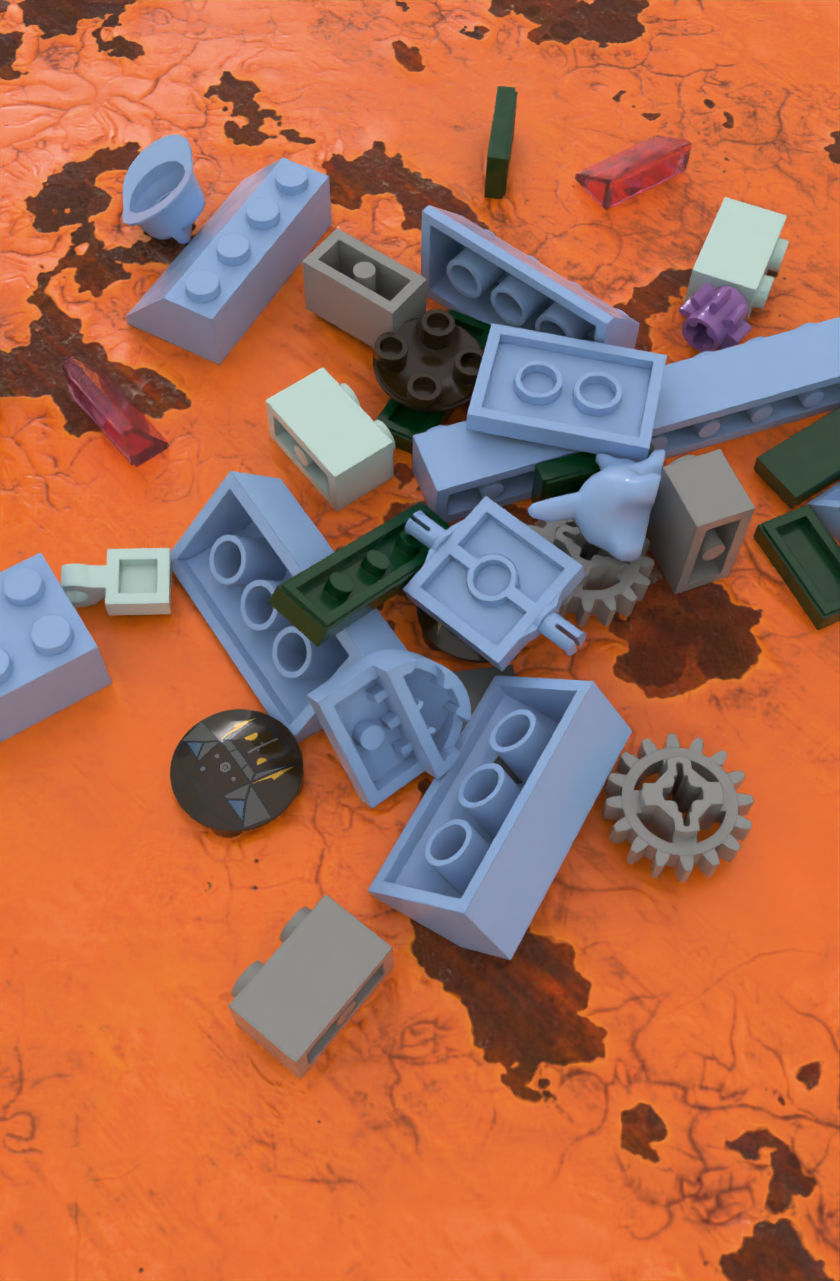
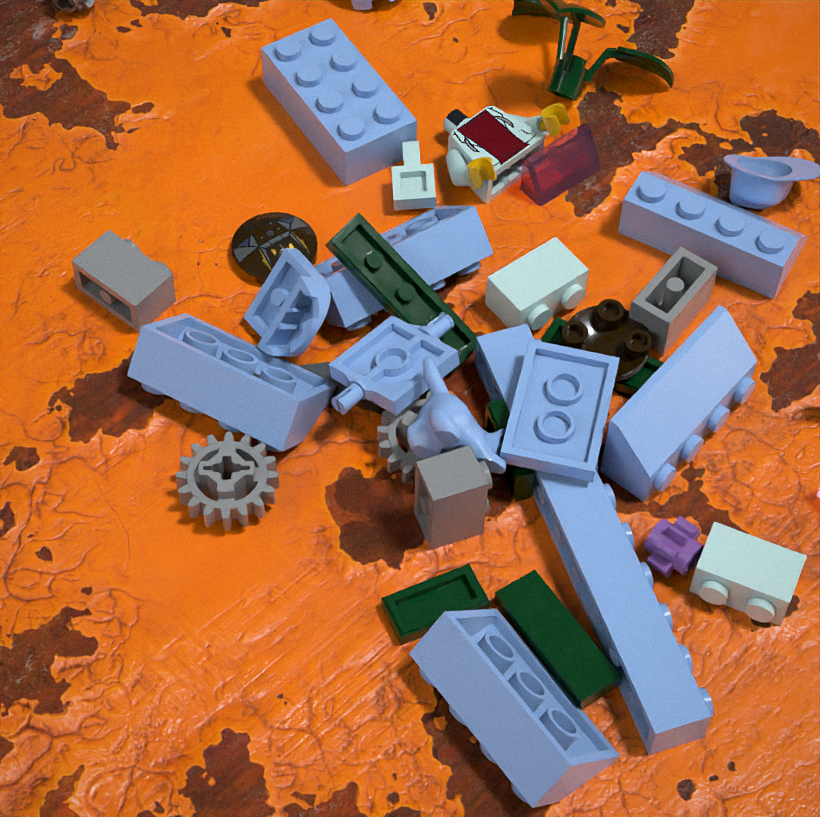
camera: 90 degrees right, 5 degrees down
none -> torso [443,103,571,204]

